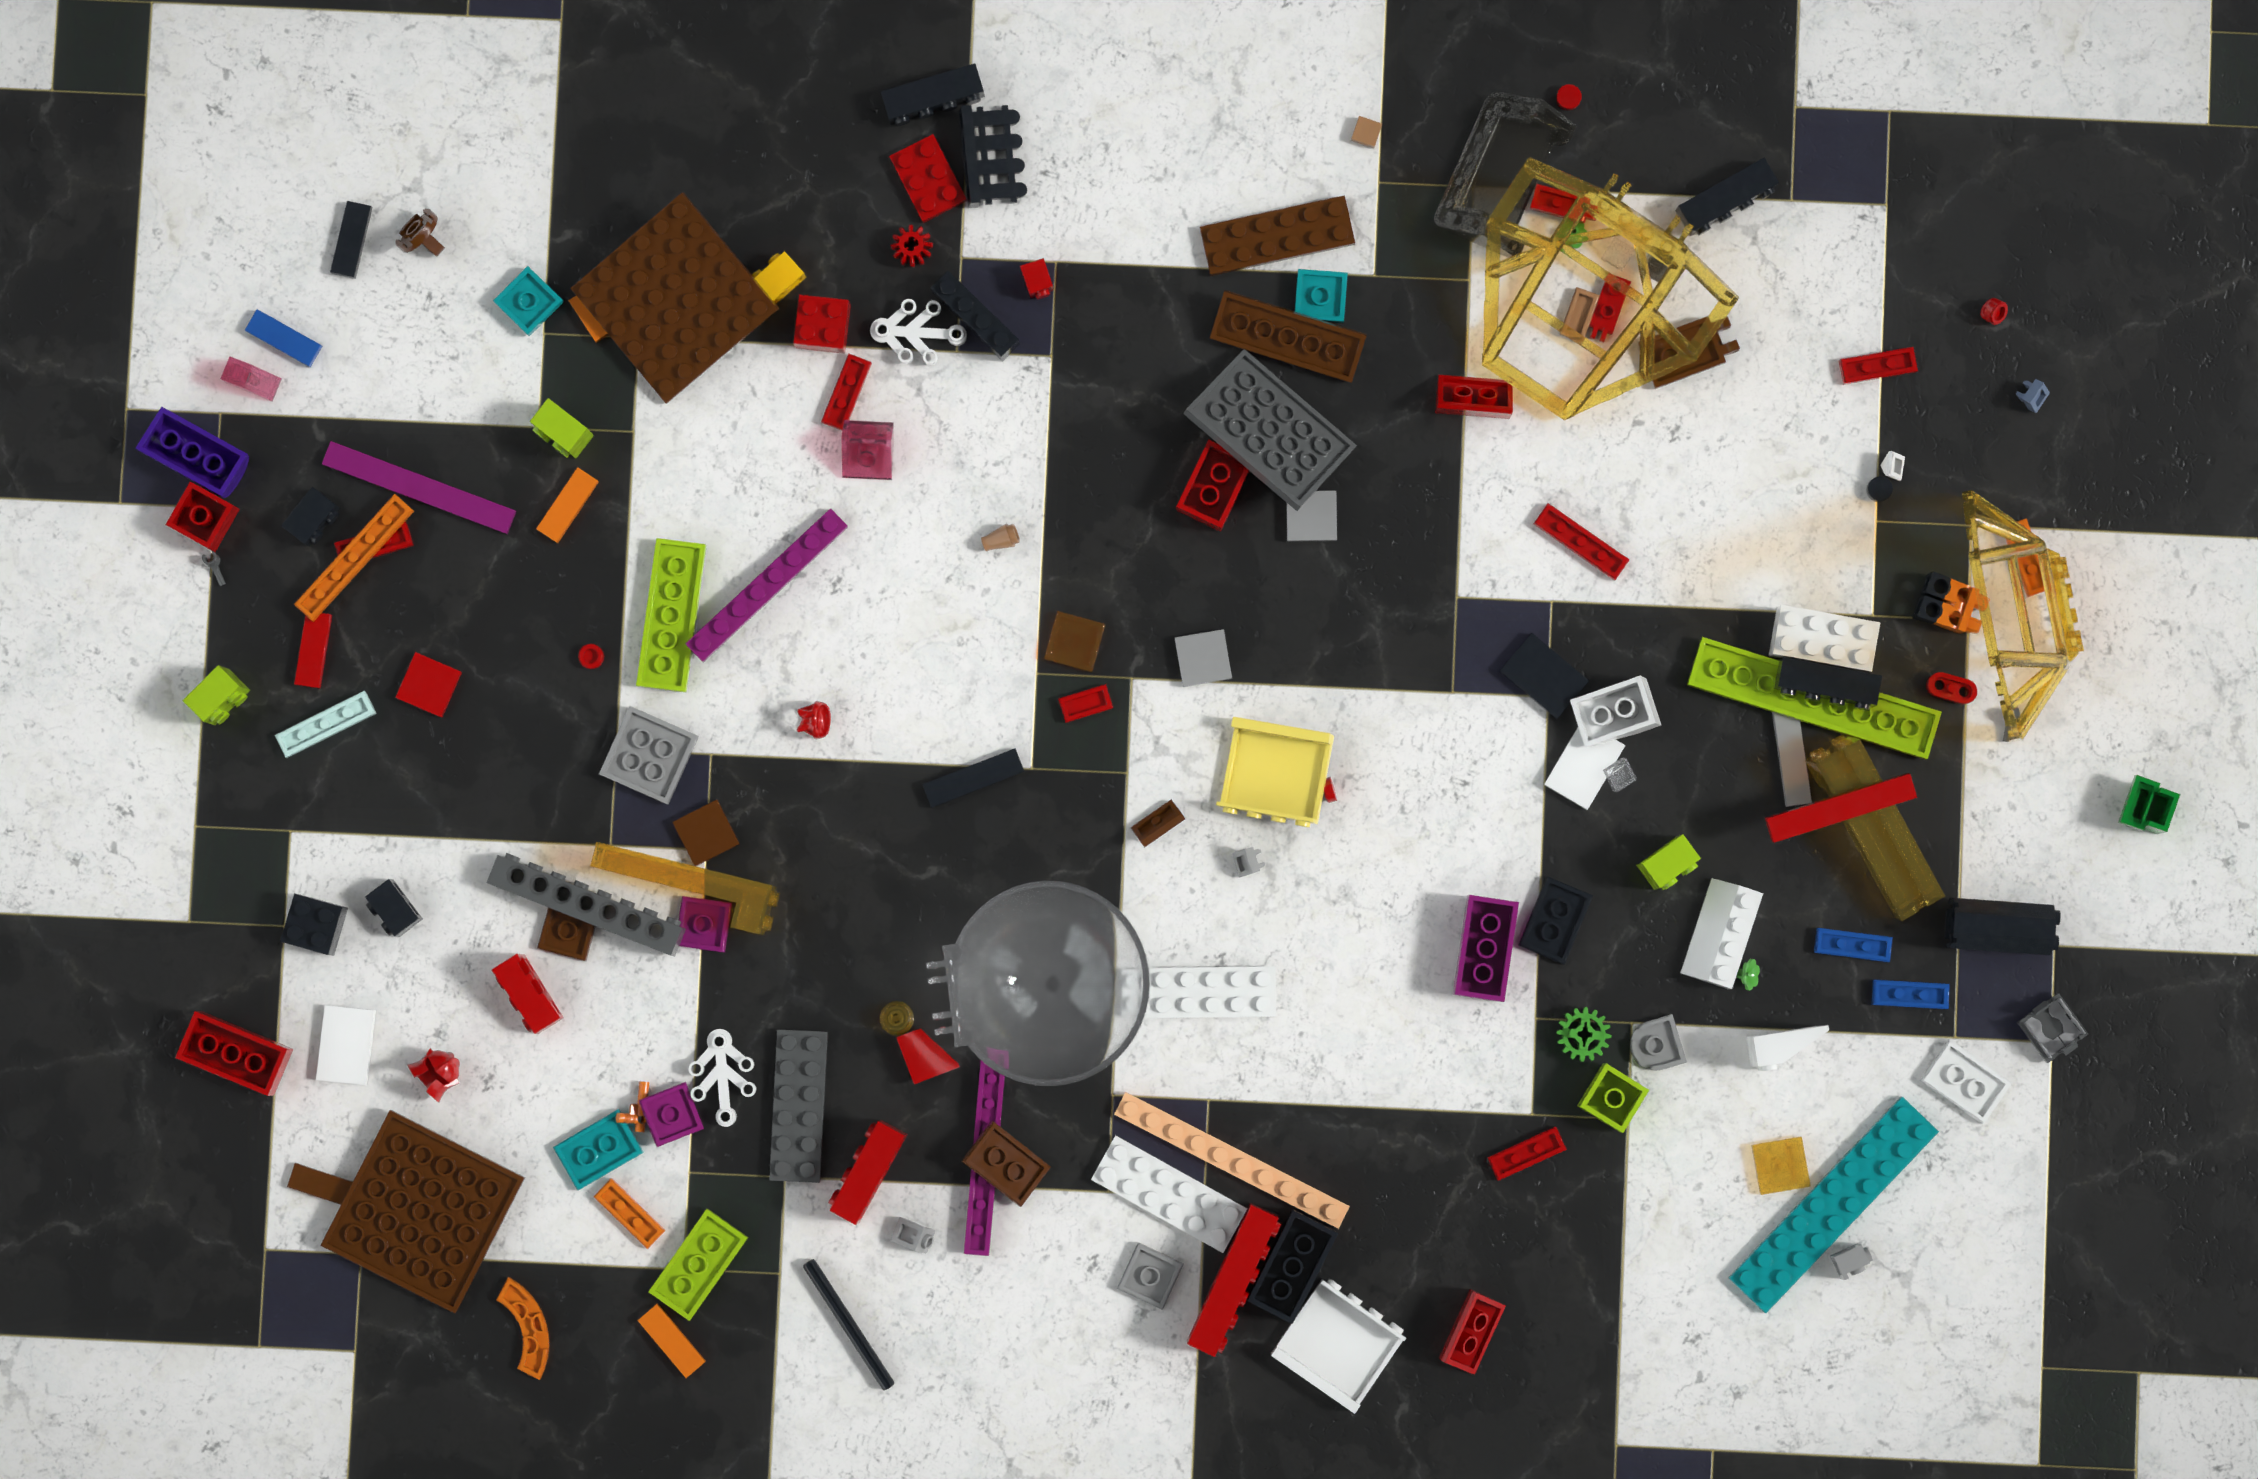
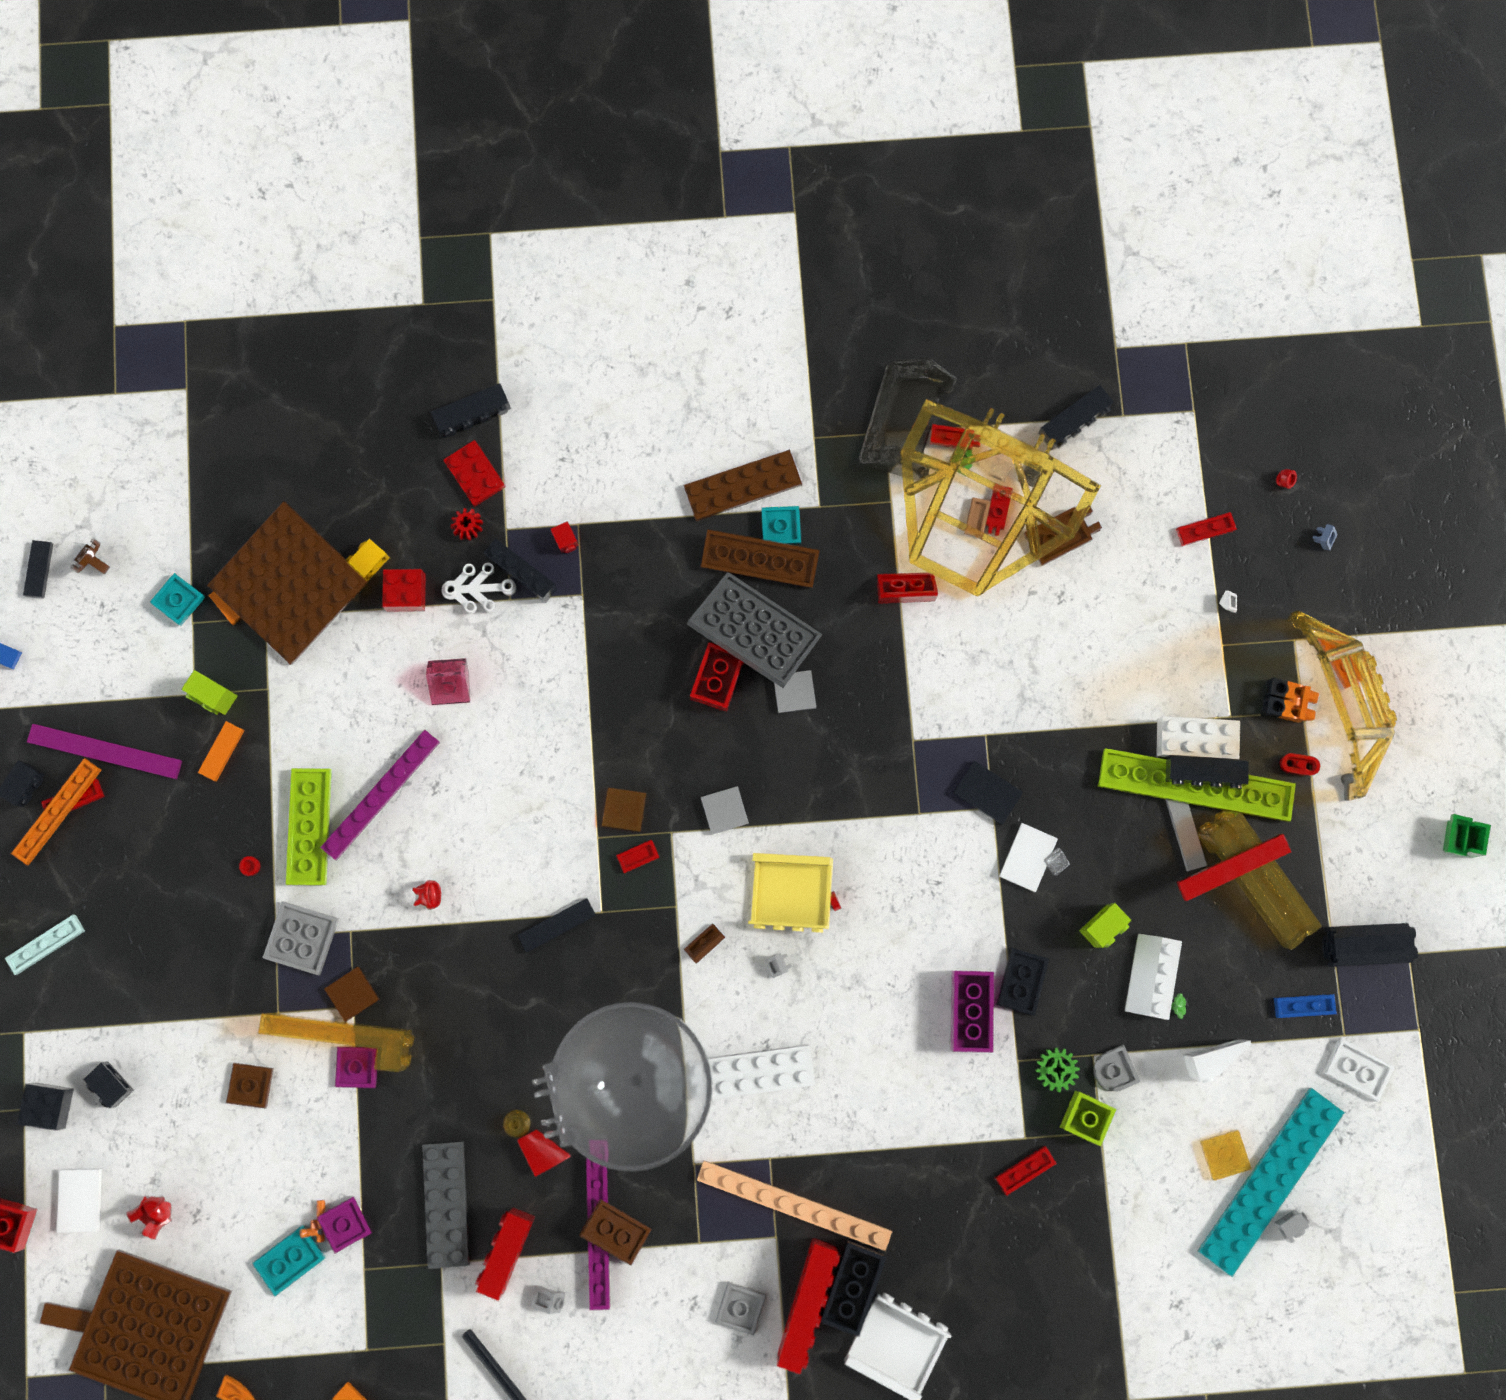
camera: 15 degrees left, 5 degrees down
red tile [294,613,332,689] -> none
red tile [395,652,462,717] -> none
dark grey brick [486,853,686,957] -> none
red wedge [491,954,564,1034] -> none
orange tile [594,1178,666,1249] -> none
lime plate [649,1208,748,1321] -> none
white plant [688,1029,756,1127] -> none
red tile [821,353,872,432] -> none
black fence [959,105,1027,208] -> none
medium nougat cone [981,523,1020,551] -> none
white plate [1091,1135,1247,1253] -> none
medium nougat tile [1351,116,1383,148] -> none
red slope [1439,1289,1506,1375] -> none
red tile [1533,503,1629,581] -> none
red tile [1556,84,1582,111] -> none
white slope [1570,676,1661,747] -> none
blue tile [1814,928,1893,962] -> none
black tile [1866,476,1893,502] -> none
piece [2017,993,2088,1063] -> none

